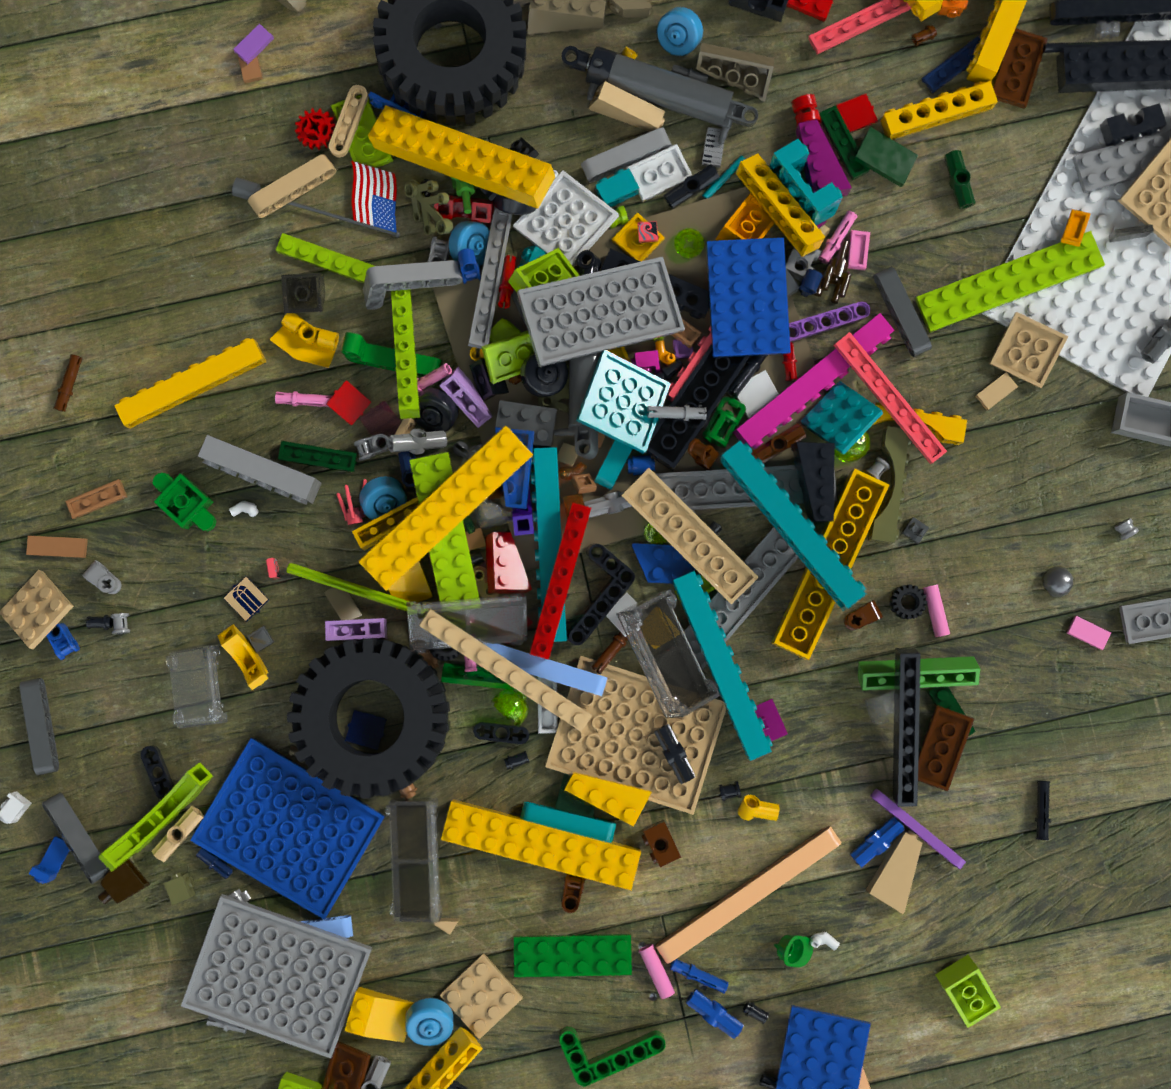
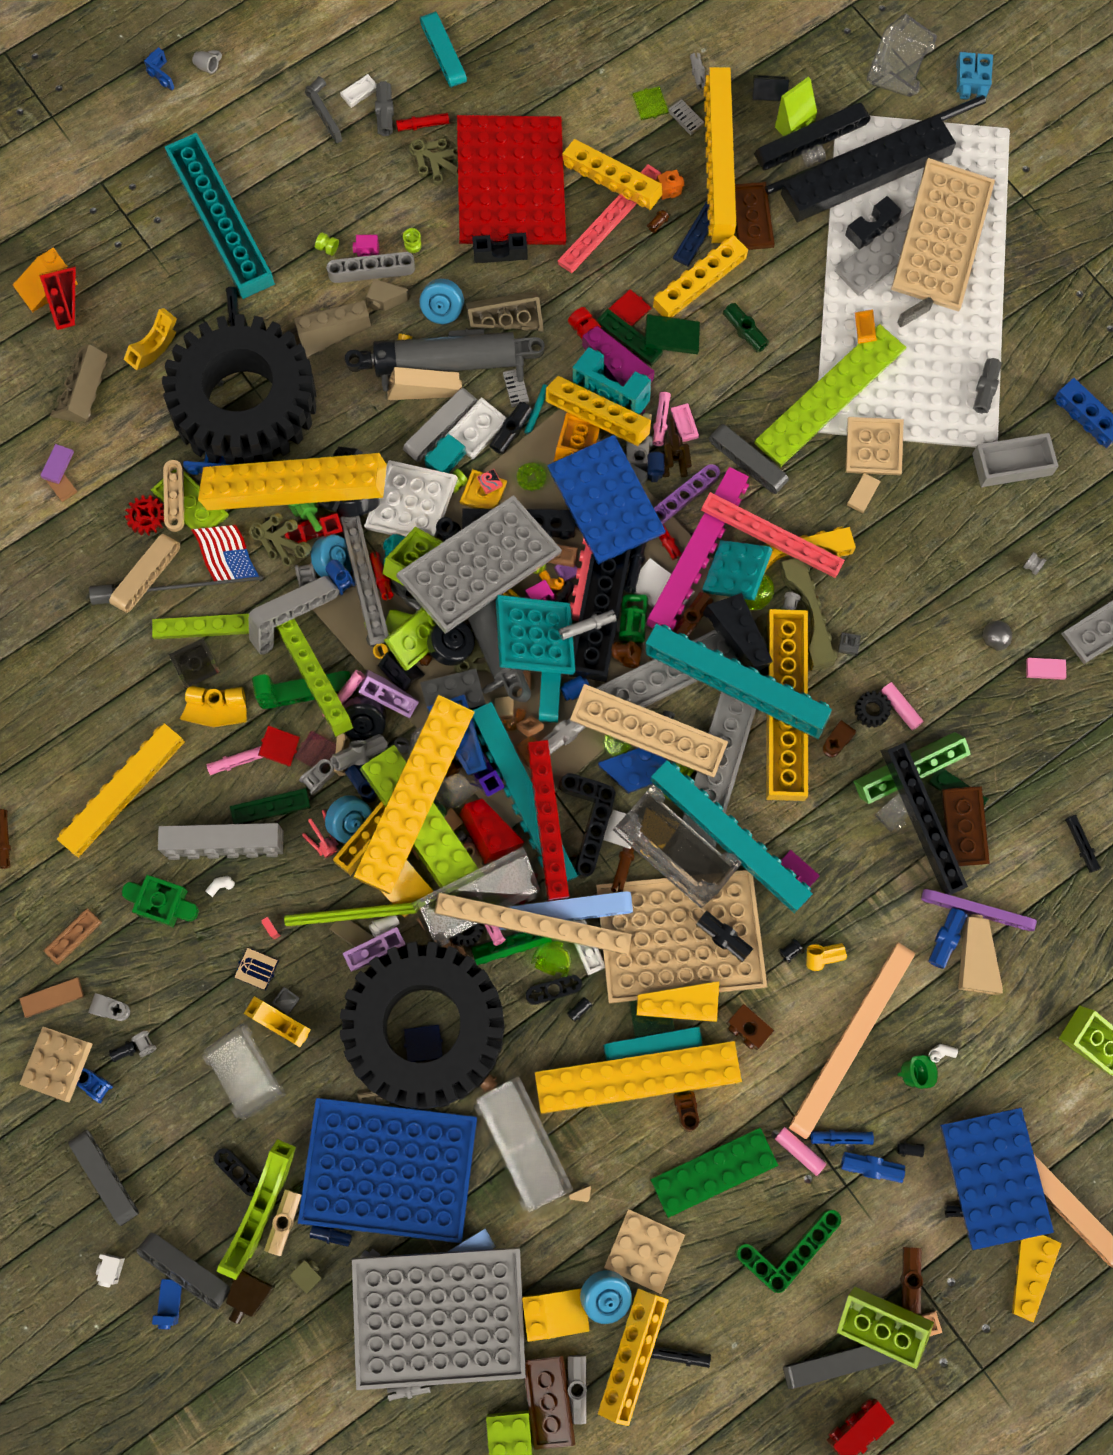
camera: 20 degrees left, 10 degrees down
none -> white cone [369,915,400,938]

